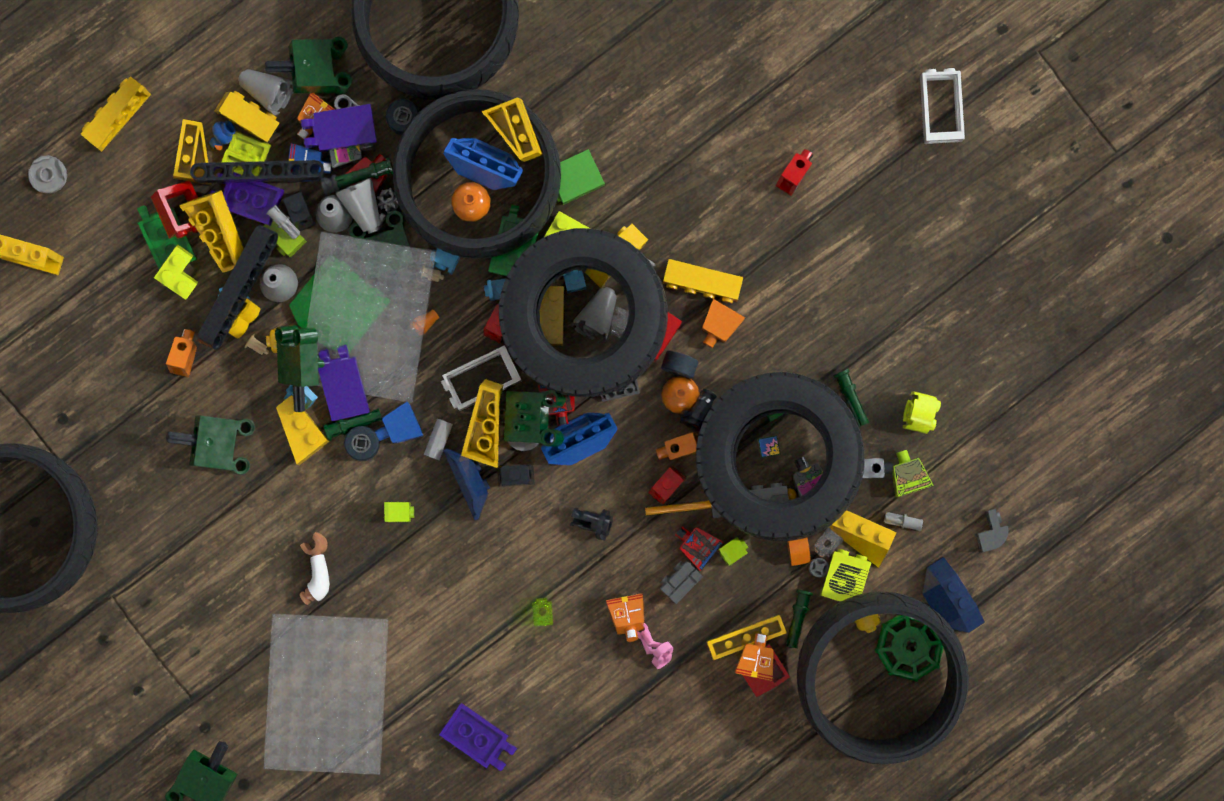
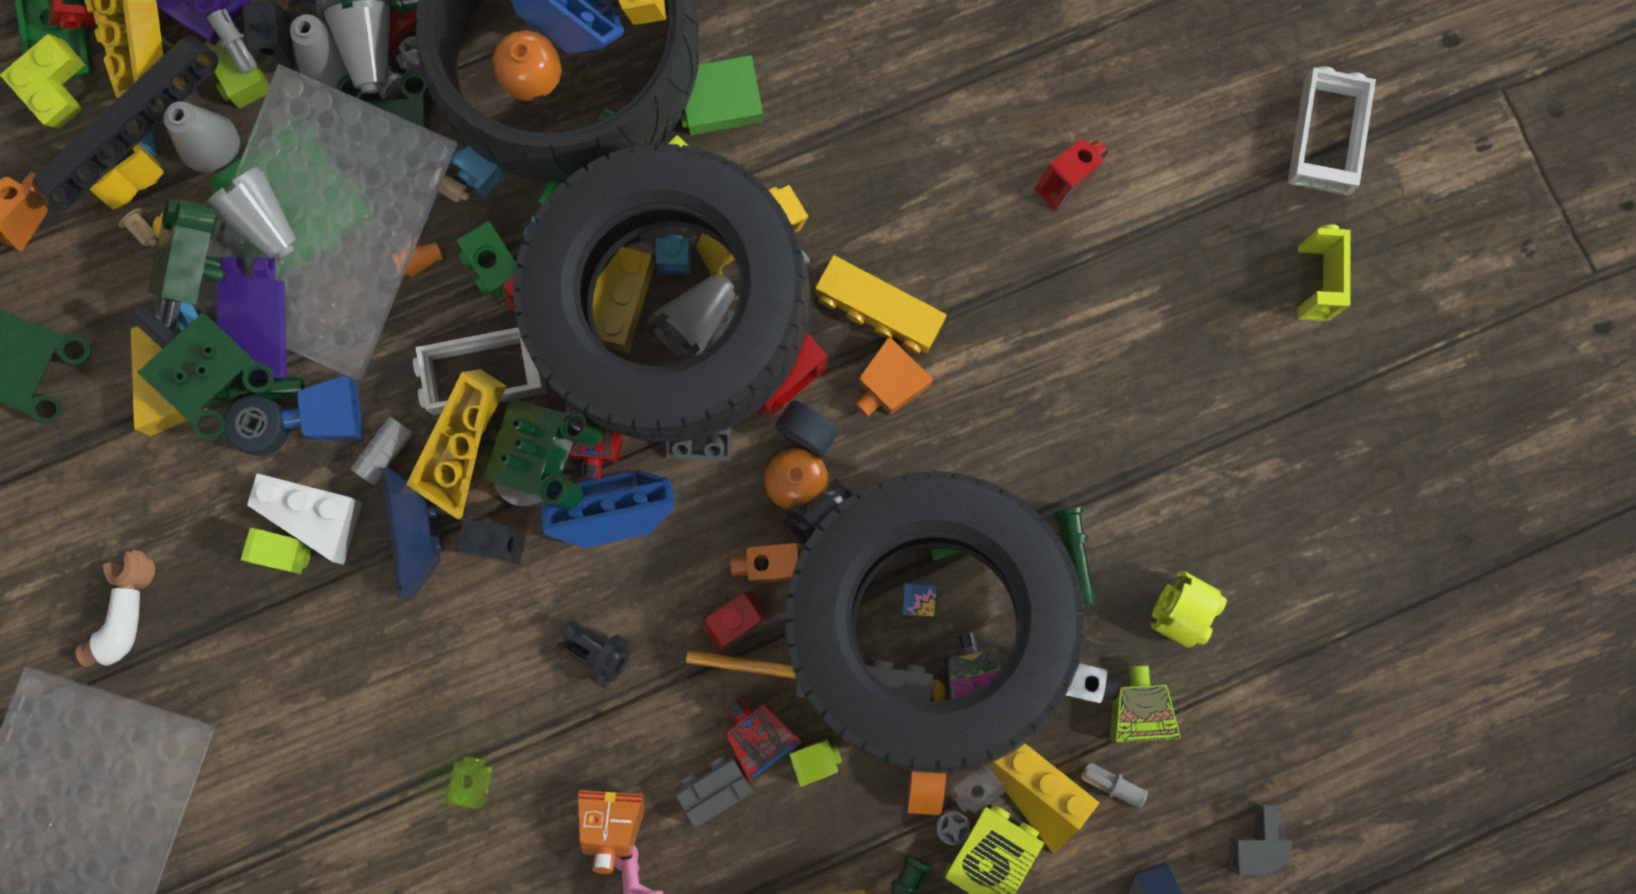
camera: 15 degrees right, 5 degrees down
none -> dark green piece [129,304,275,442]
none -> light grey cone [205,167,297,261]
none -> white wedge [247,474,362,565]
none -> green brick [456,221,518,301]
none -> neon yellow panel [1297,225,1350,321]

